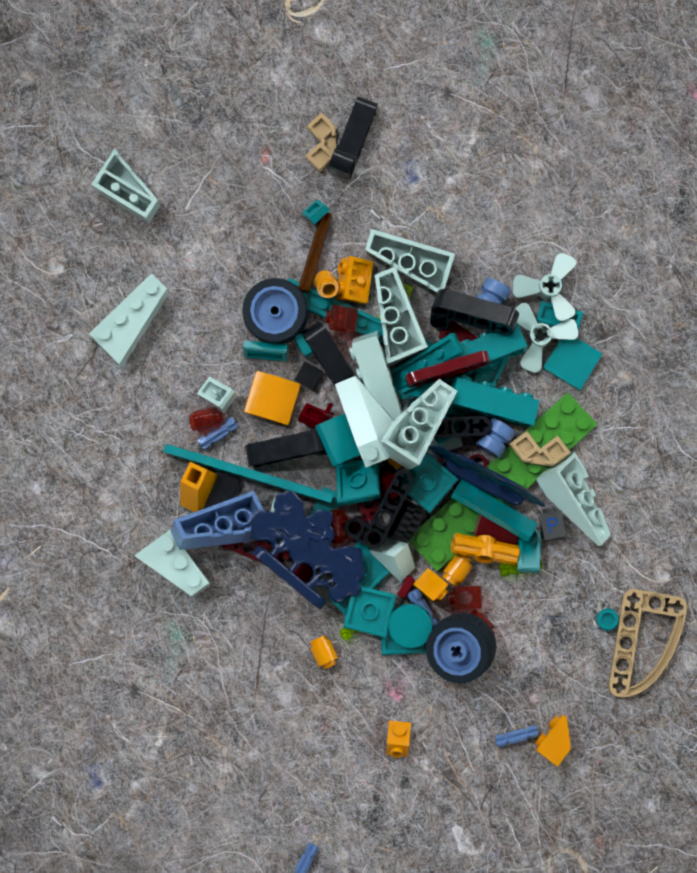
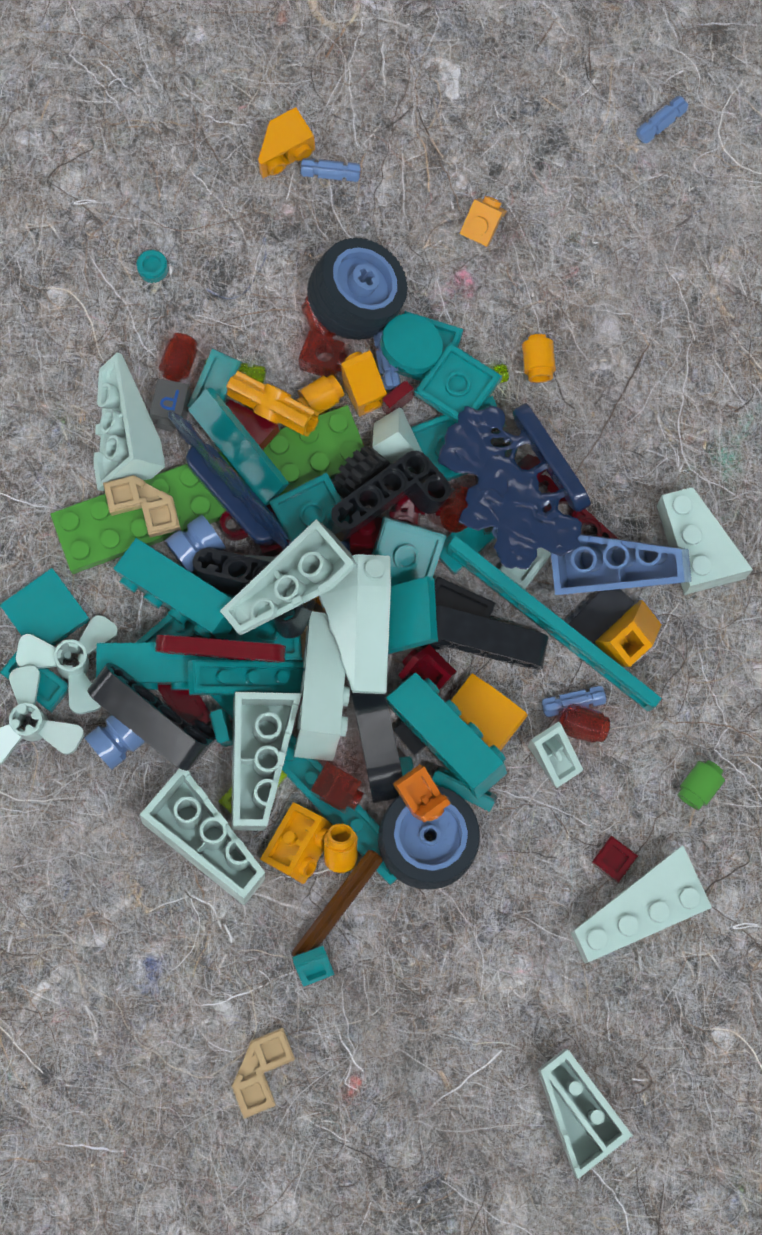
camera: 160 degrees left, 5 degrees down
black beam [329,96,378,180] -> none
tan beam [608,589,687,697] -> none
none -> clear red brick [159,333,198,382]
none -> teal tile [209,709,233,747]
none -> teal brick [386,672,507,800]
none -> orange bracket [393,764,451,822]
none -> black tile [435,577,496,618]
none -> dark red tile [591,836,638,883]
none -> bright green brick [677,760,725,811]

